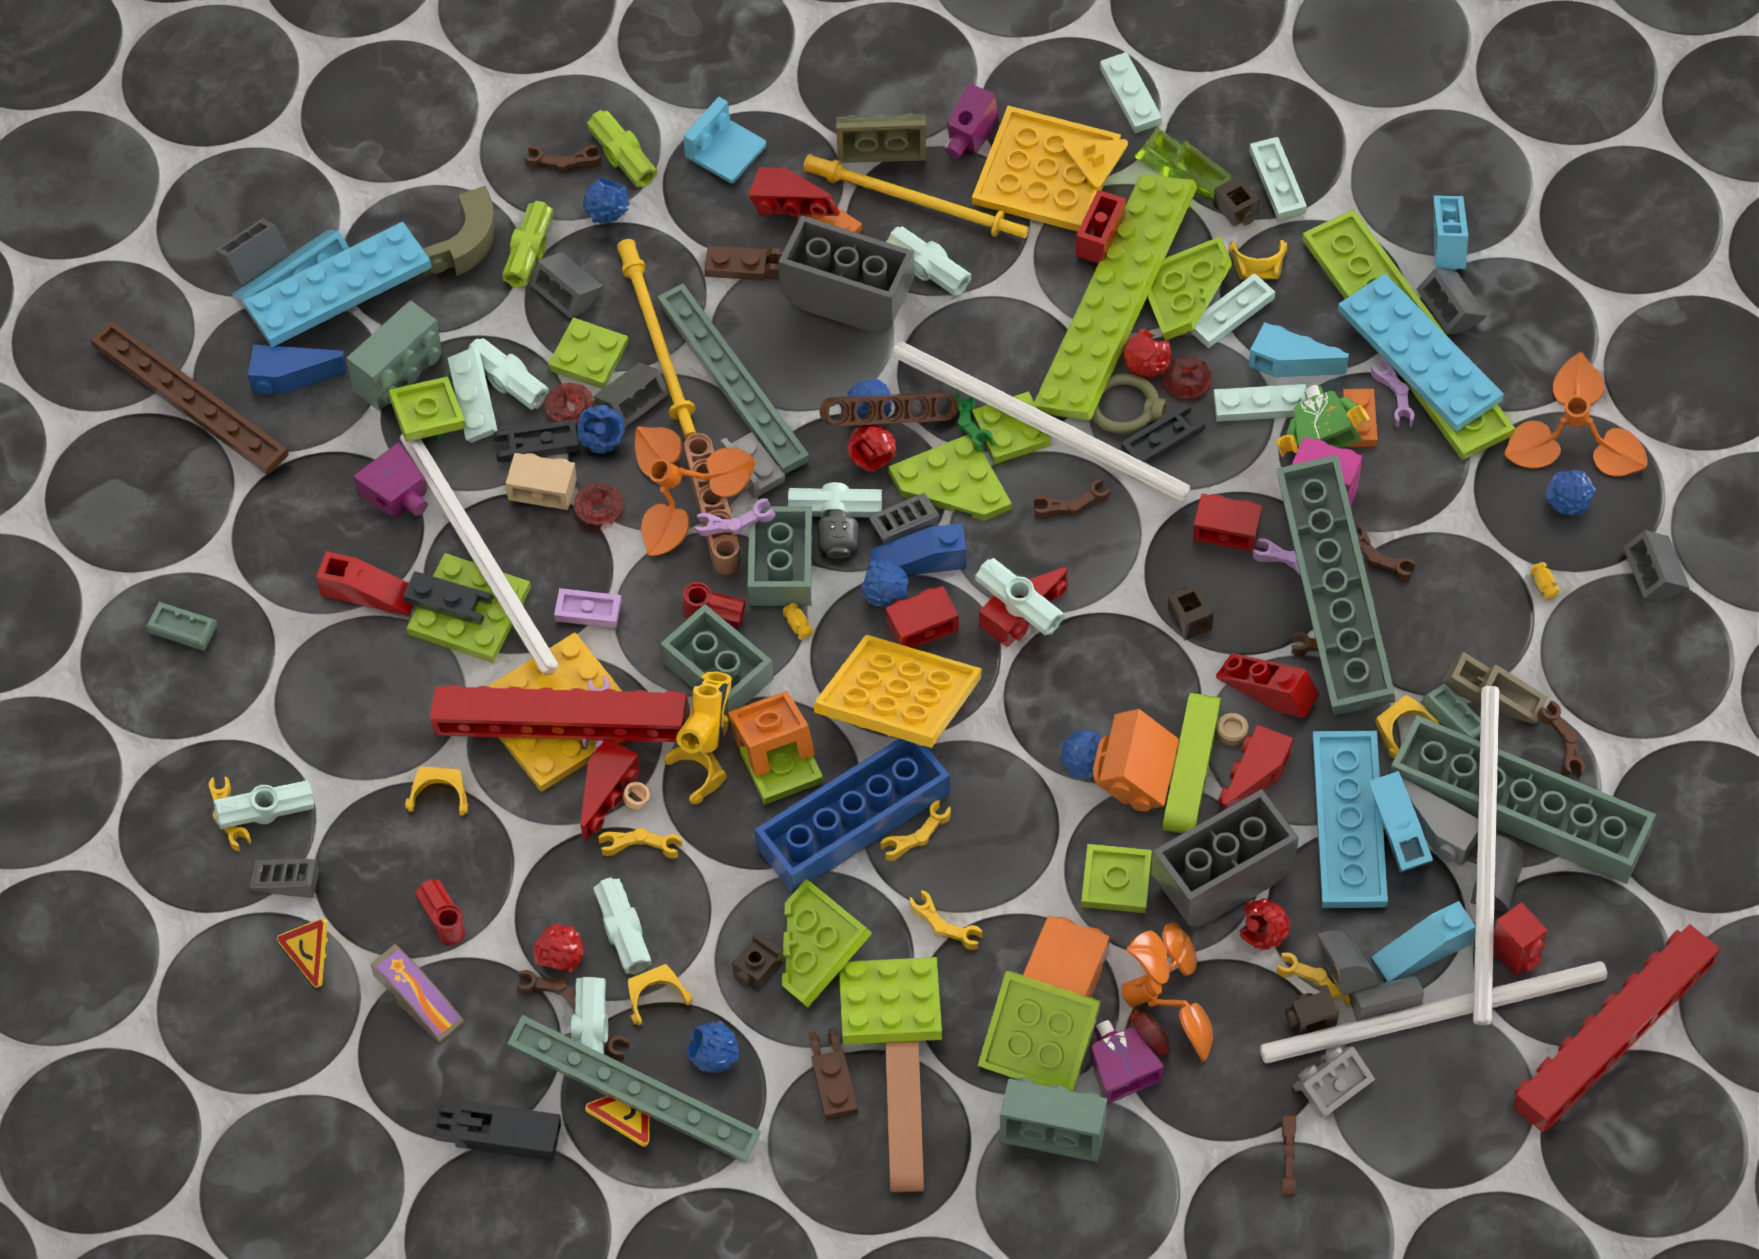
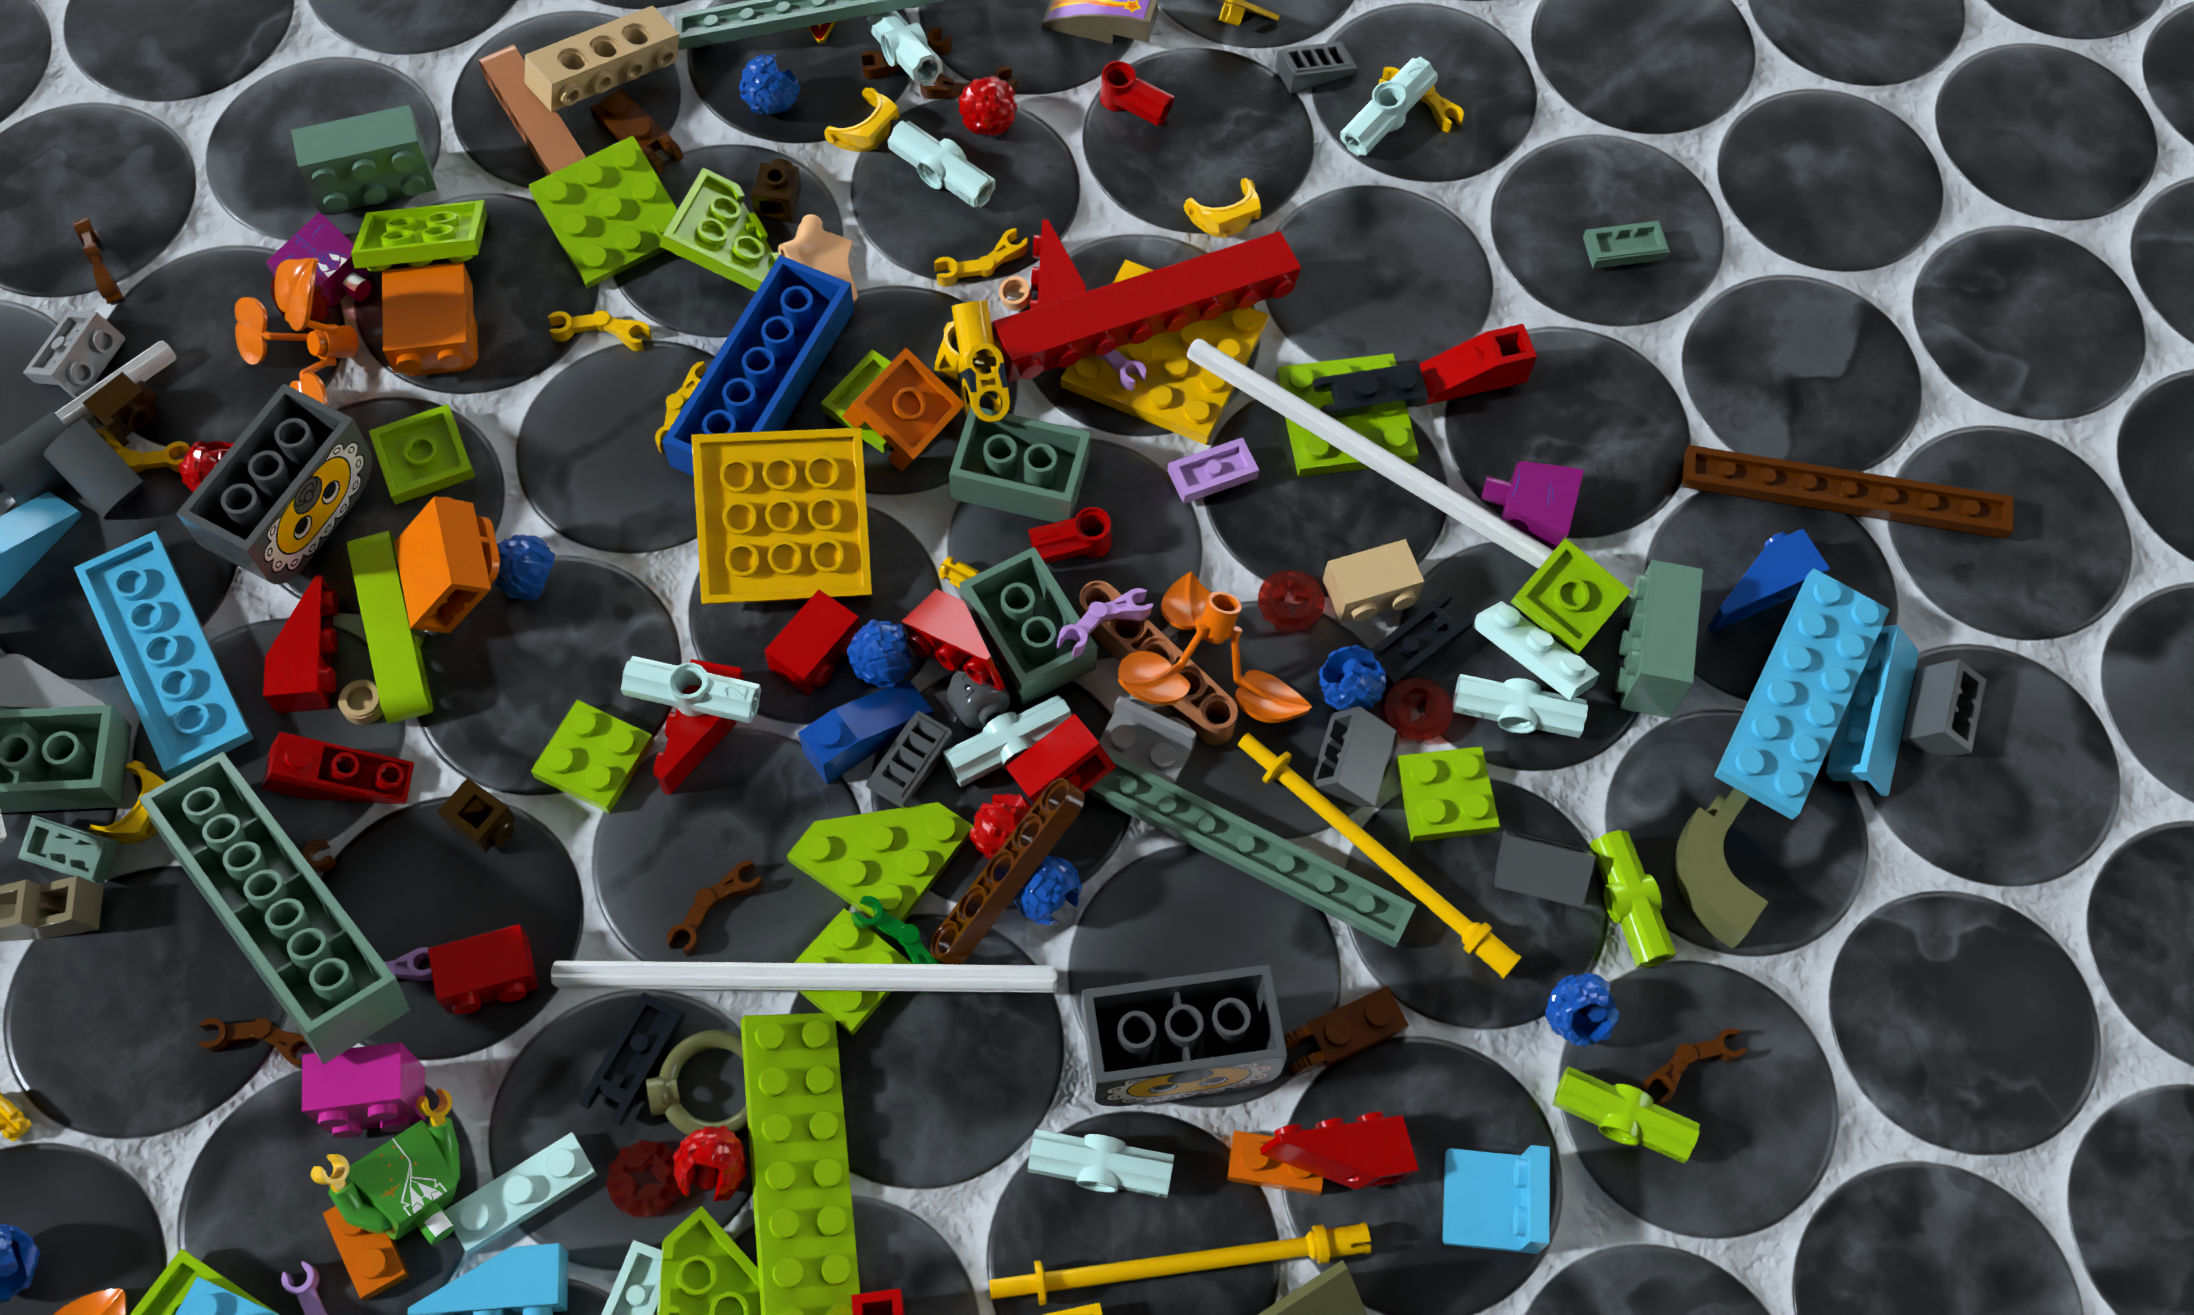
camera: 145 degrees right, 5 degrees up
medium azure slope [1368,771,1433,873] -> none
none -> tan brick [525,5,679,112]
none -> lime plate [531,700,655,814]
none -> light nougat arm [778,214,858,304]
none -> slope [902,589,1005,691]
none -> red brick [1006,713,1117,804]

